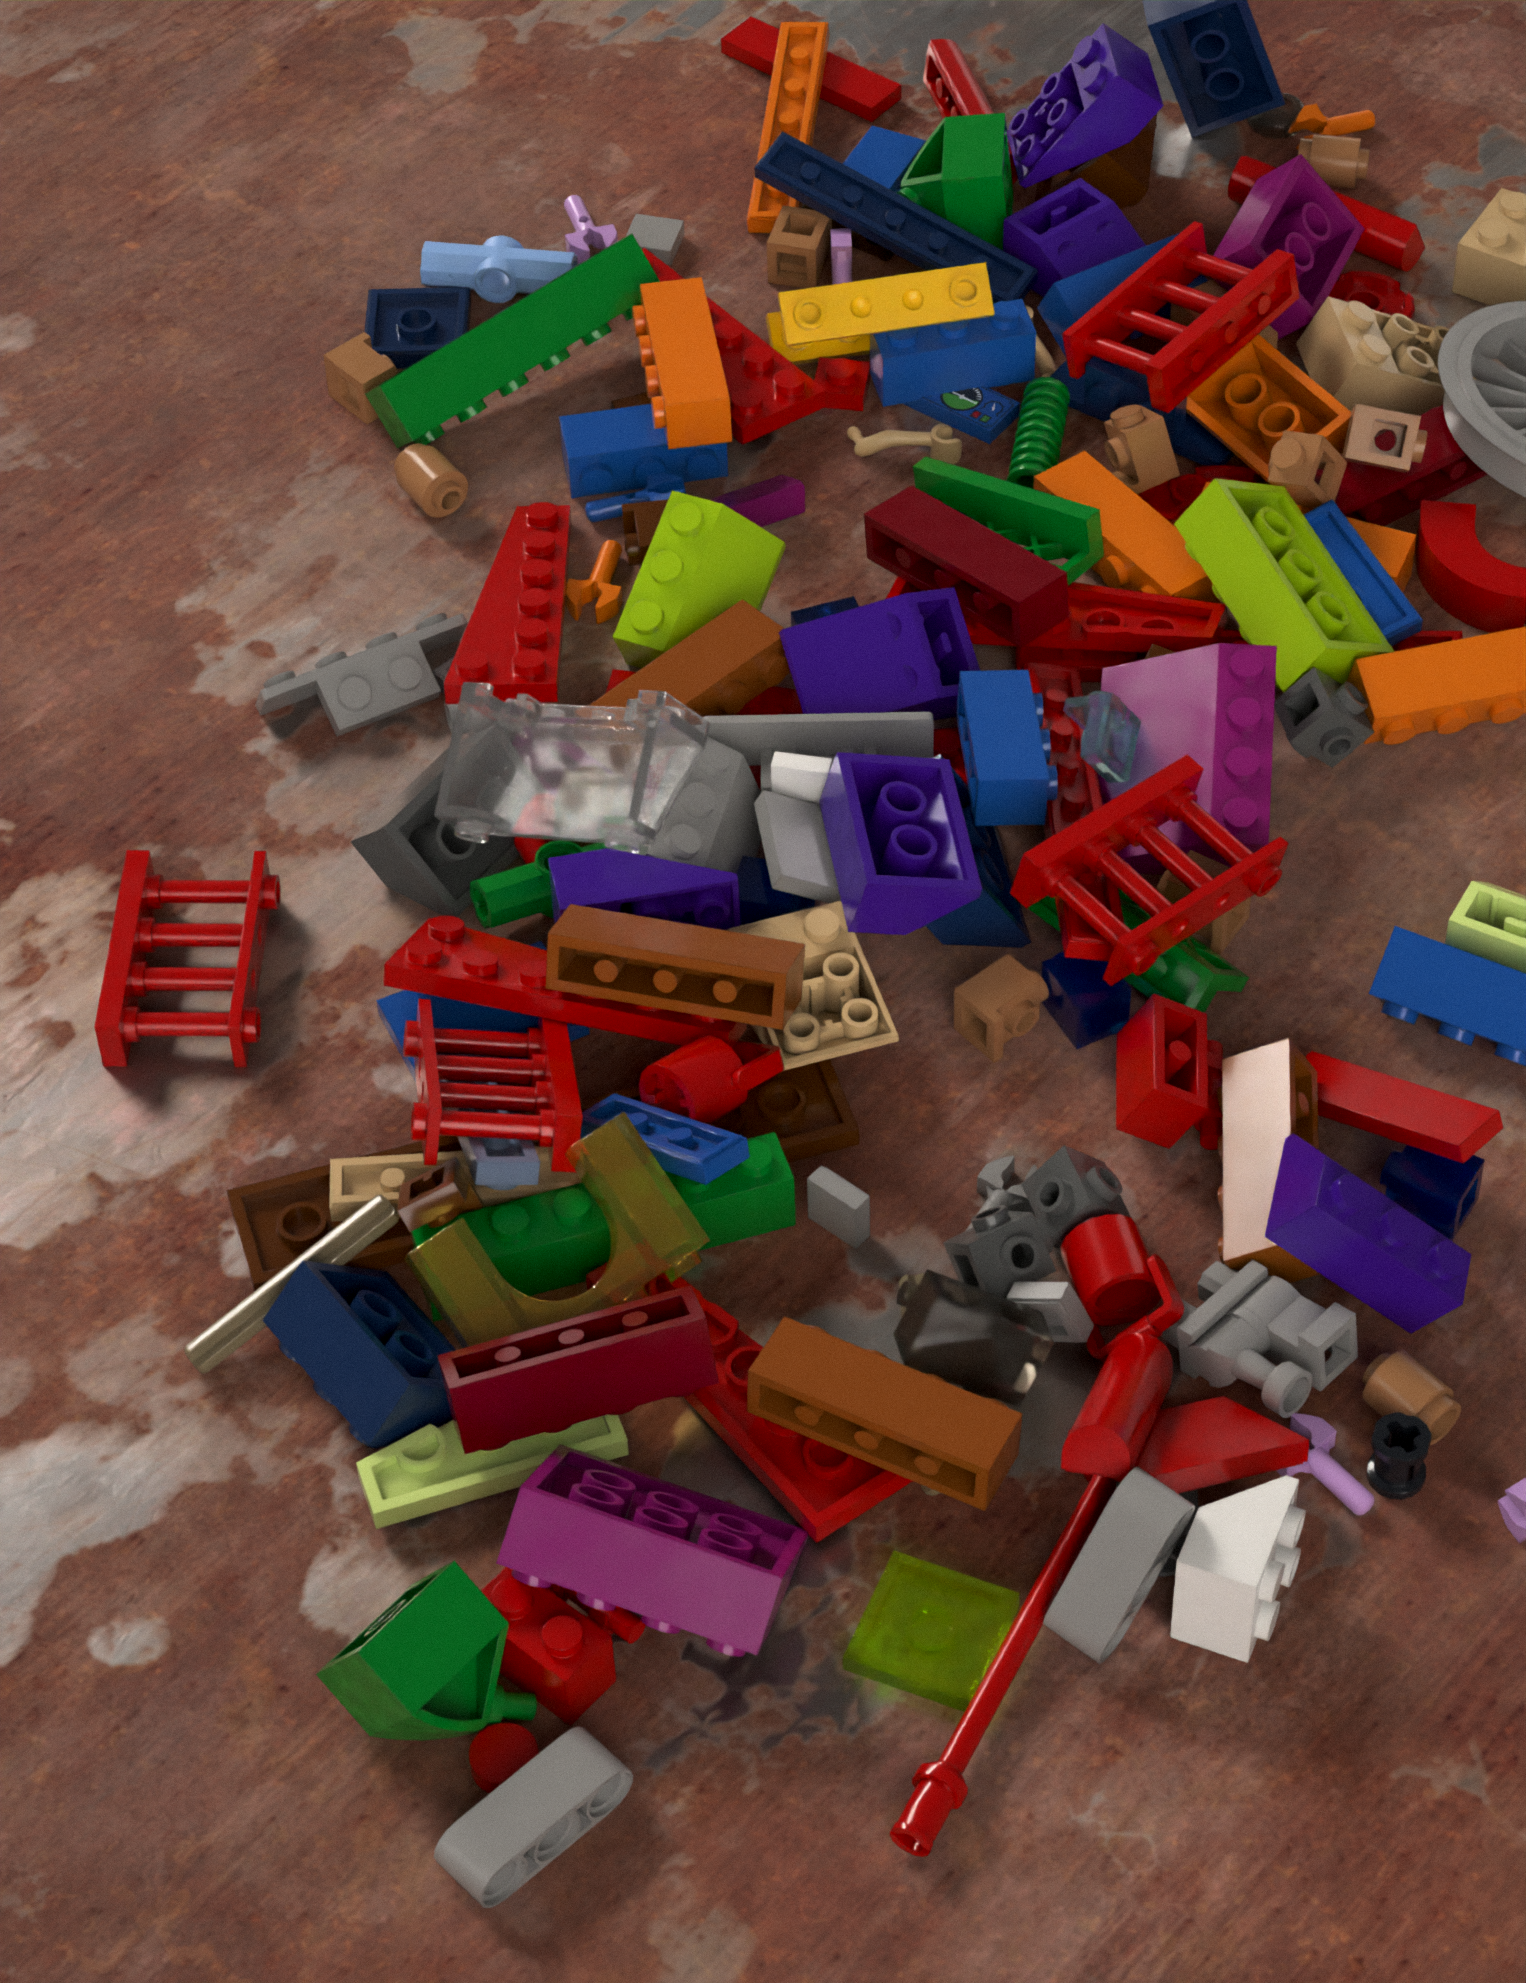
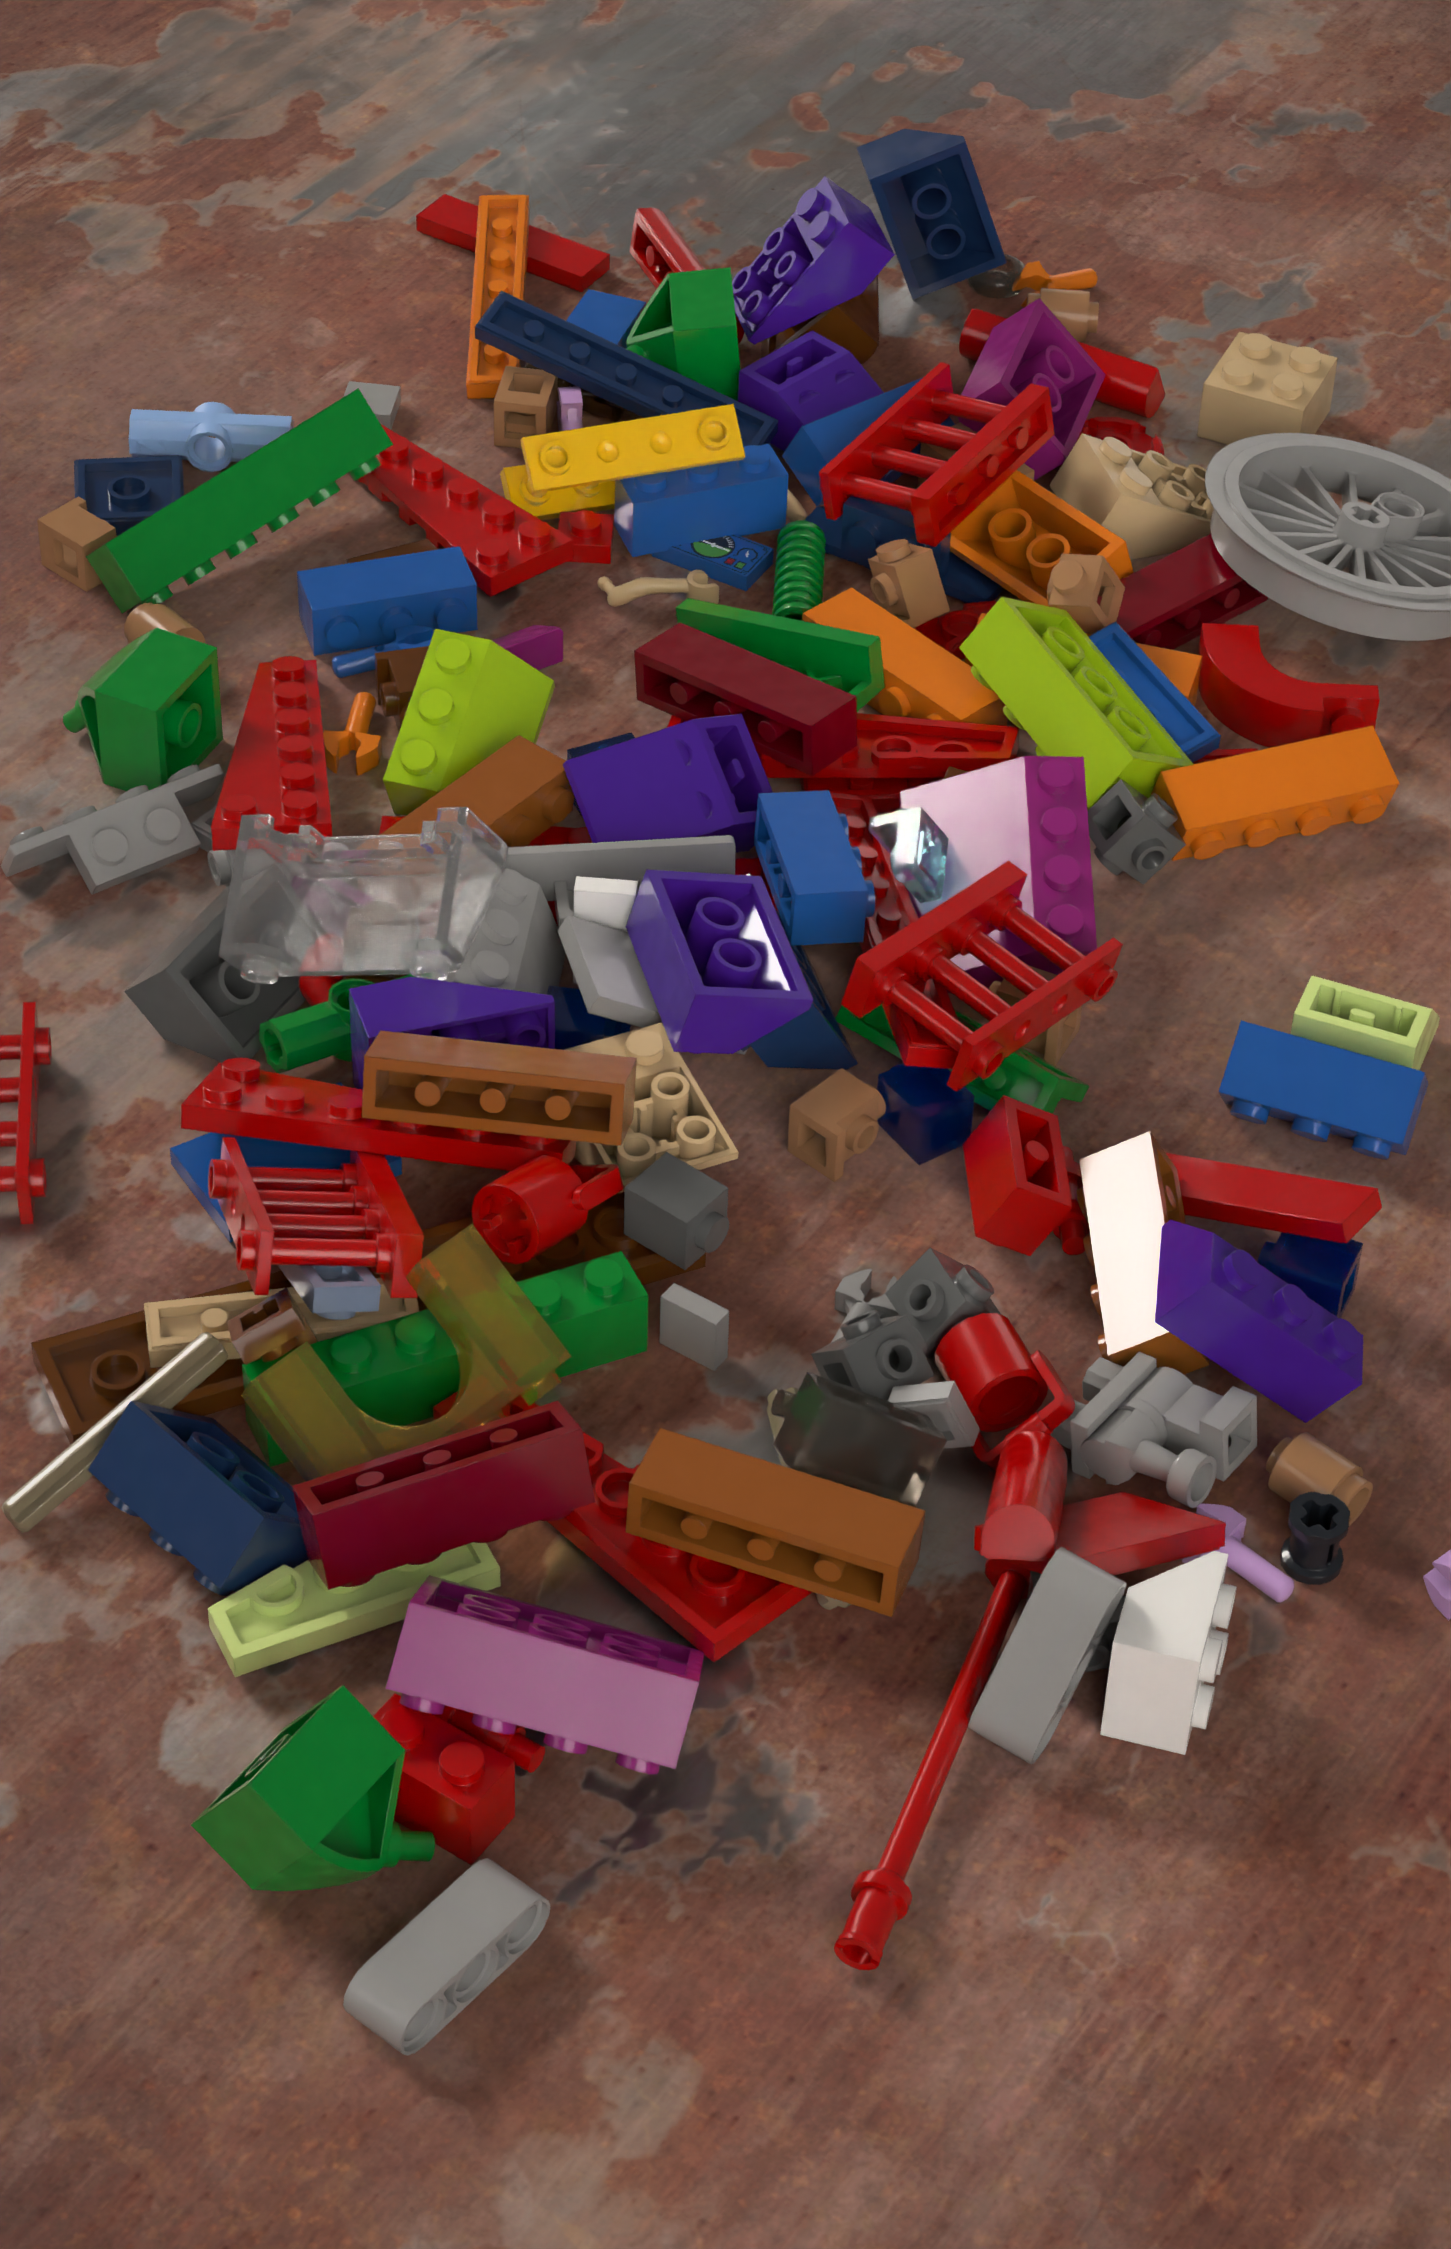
camera: 10 degrees left, 5 degrees down
red tile [469,1723,539,1793] -> none
lavender bar [564,195,618,264] -> none
blue tile [580,1093,750,1185] -> none
orange brick [632,277,732,449] -> none
clear neon green tile [843,1550,1020,1712] -> none
medium nougat brick [1342,403,1427,473] -> none
none -> green piece [63,627,223,791]
none -> dark grey brick [624,1152,730,1270]

